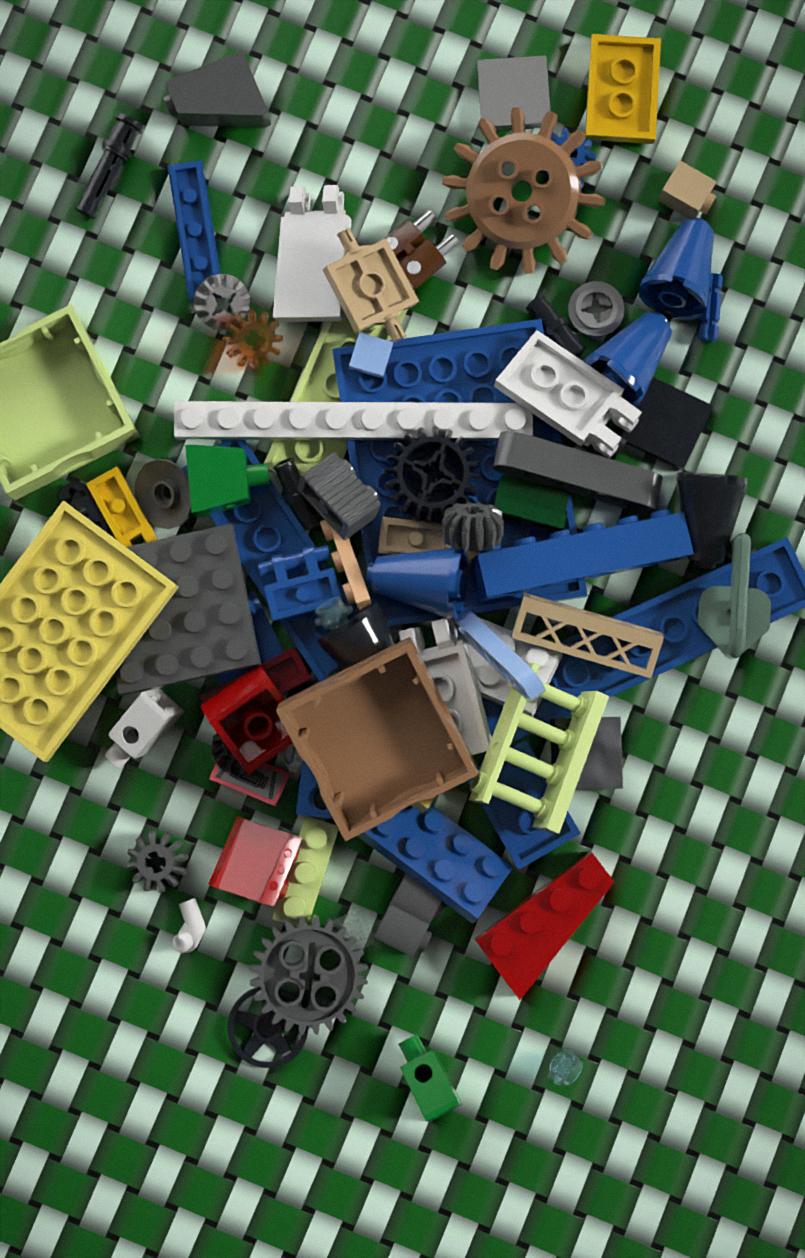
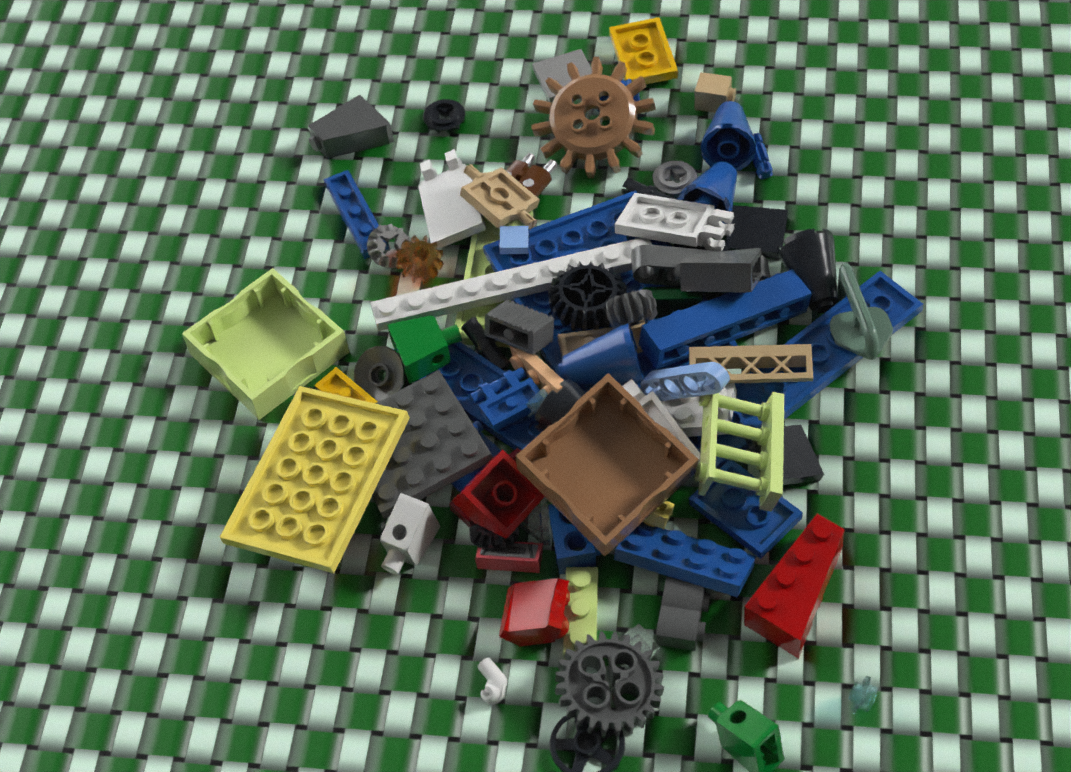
camera: 10 degrees left, 30 degrees down
black pin [75,113,145,219] -> none
dark grey gear [126,831,188,893] -> none
none -> black gear [423,99,465,134]
none -> dark grey slope [676,248,762,292]

